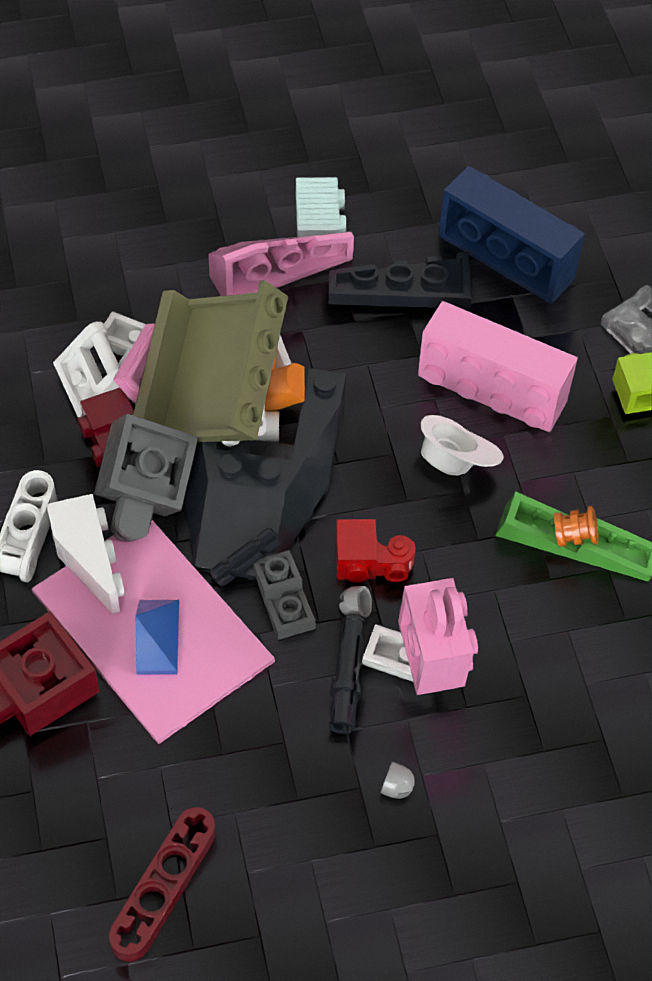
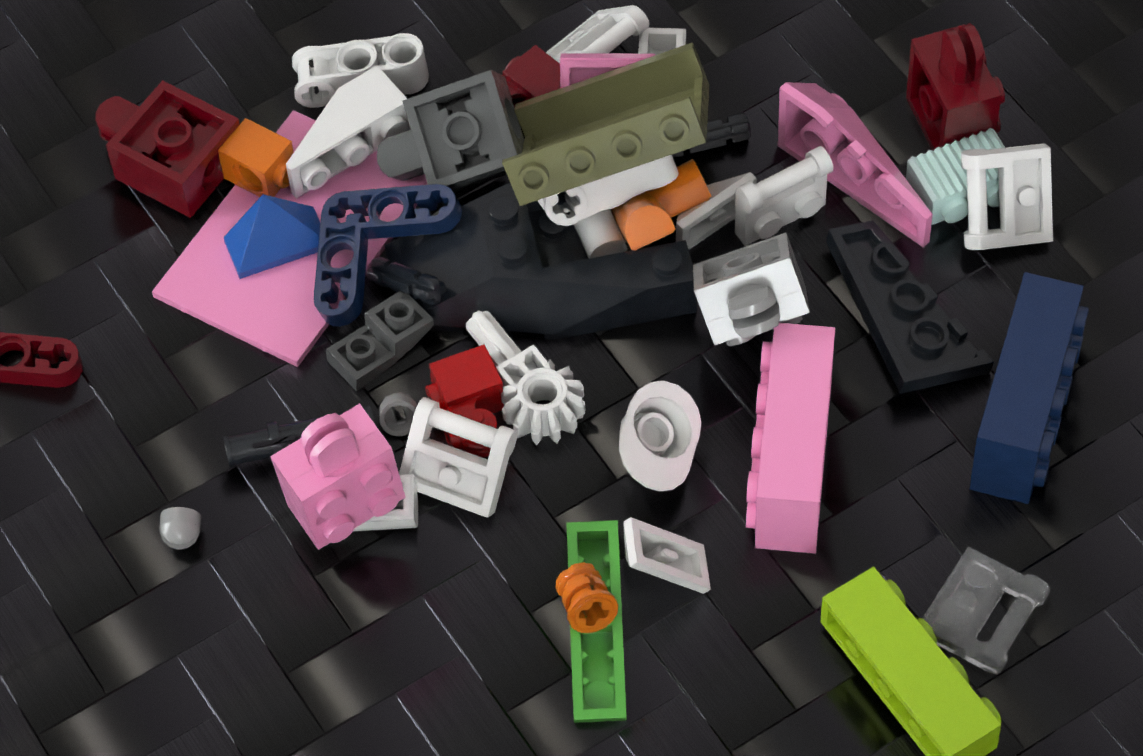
camera: 75 degrees right, 0 degrees up
none -> orange brick [218,118,294,197]
none -> dark blue beam [314,184,462,327]
none -> white plate [399,397,518,518]
none -> white gear [466,311,586,446]
none -> white slope [624,517,711,594]
none -> light grey brick [693,233,810,346]
none -> white plate [735,146,833,246]
none -> dark red brick [906,23,1005,151]
none -> white plate [961,143,1053,250]

